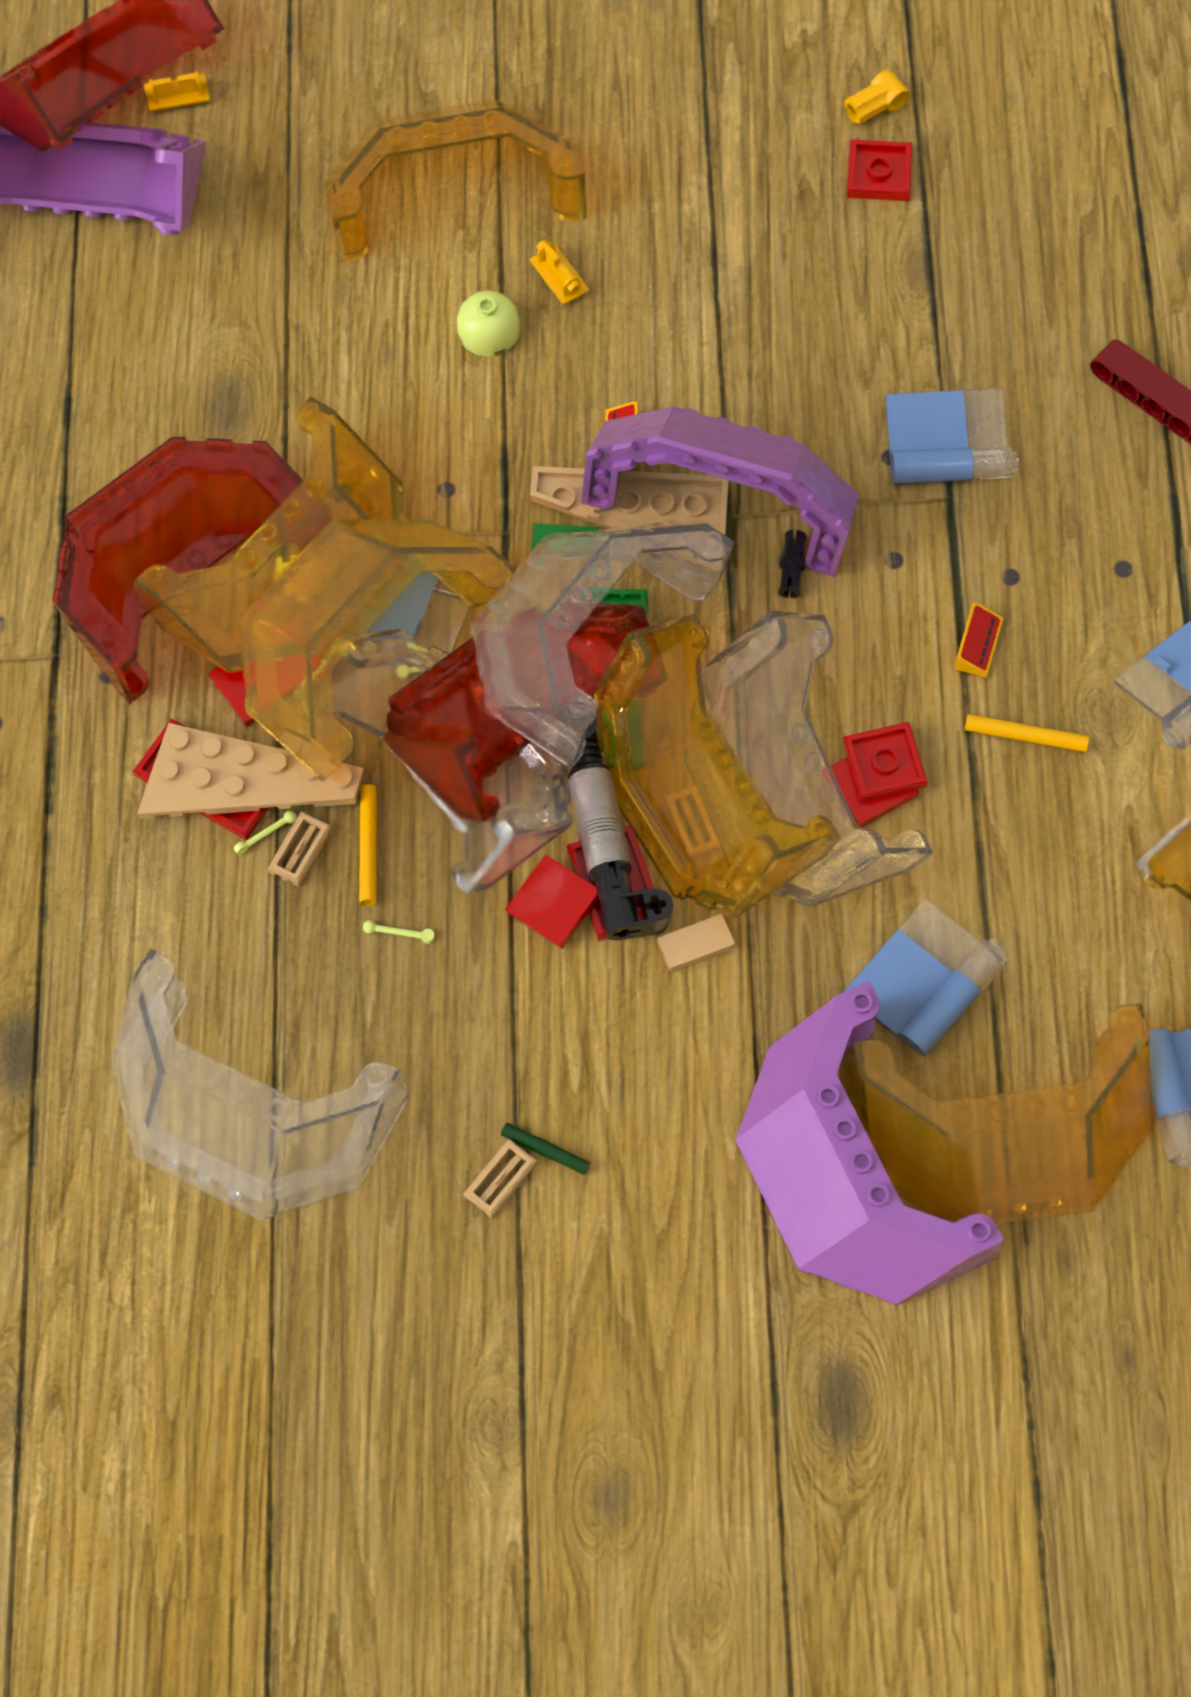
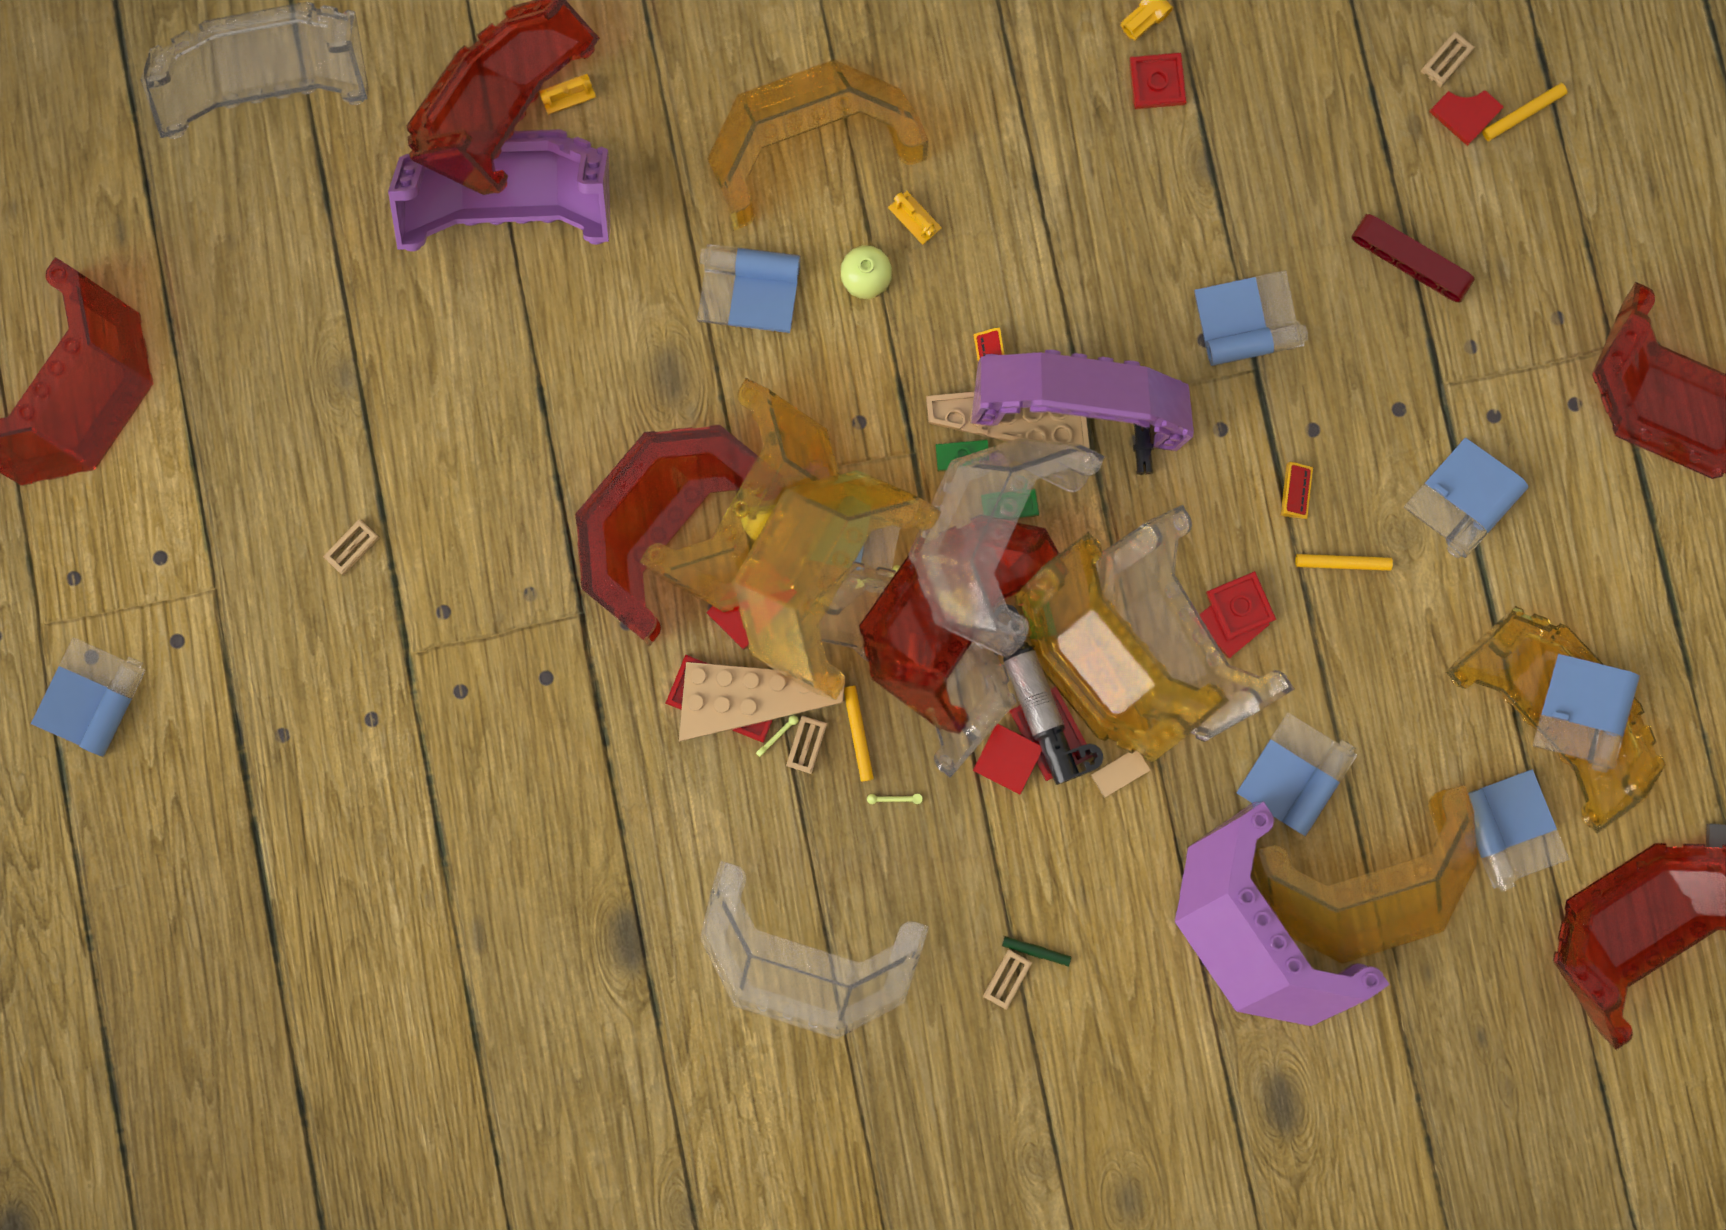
camera: 10 degrees left, 15 degrees up
none -> medium blue door [697,244,801,333]

